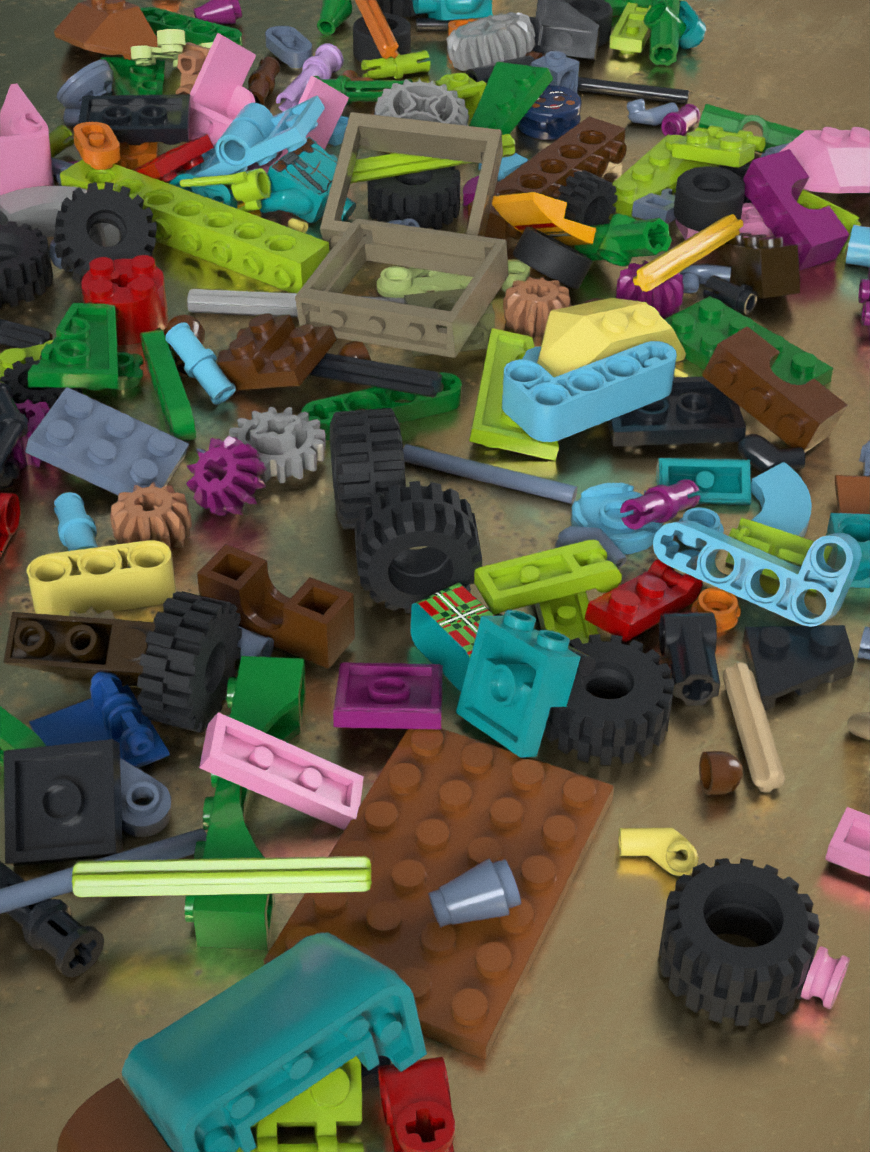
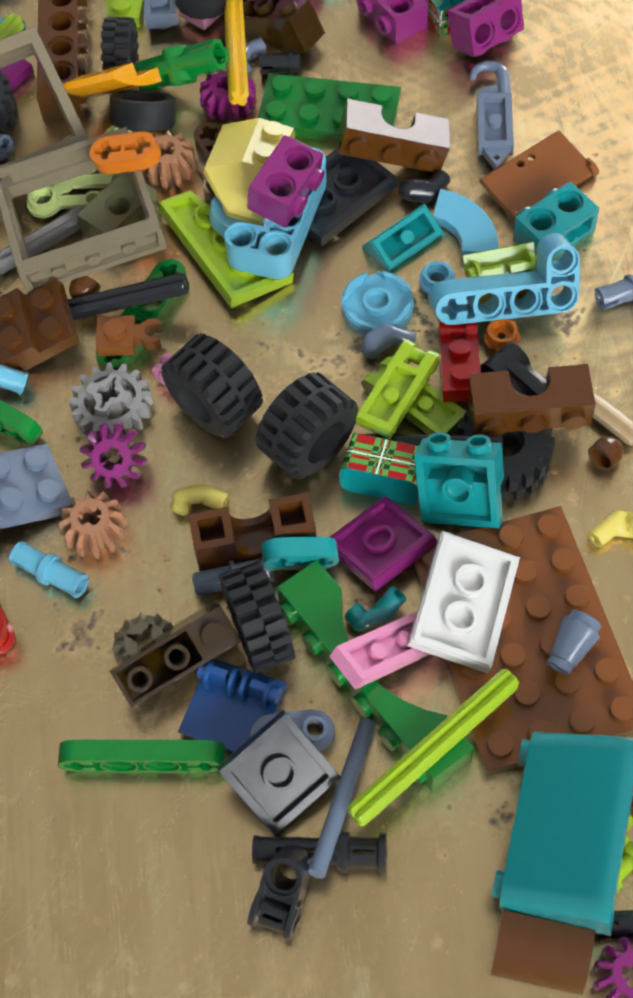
camera: 35 degrees left, 20 degrees up
light yellow beam [27,540,176,616] -> none
sand blue bar [403,444,577,504] -> none
magenta pin [620,479,700,530] -> none
black wing [743,625,855,710] -> none
none -> orange beam [89,131,161,174]
none -> dark orange plate [96,315,162,356]
none -> light yellow arm [170,484,230,516]
none -> magenta brick [247,134,325,228]
none -> teal beam [261,537,339,570]
none -> teal arm [345,586,406,632]
none -> white tile [407,531,520,673]
none -> reddish brown arch [467,364,596,435]

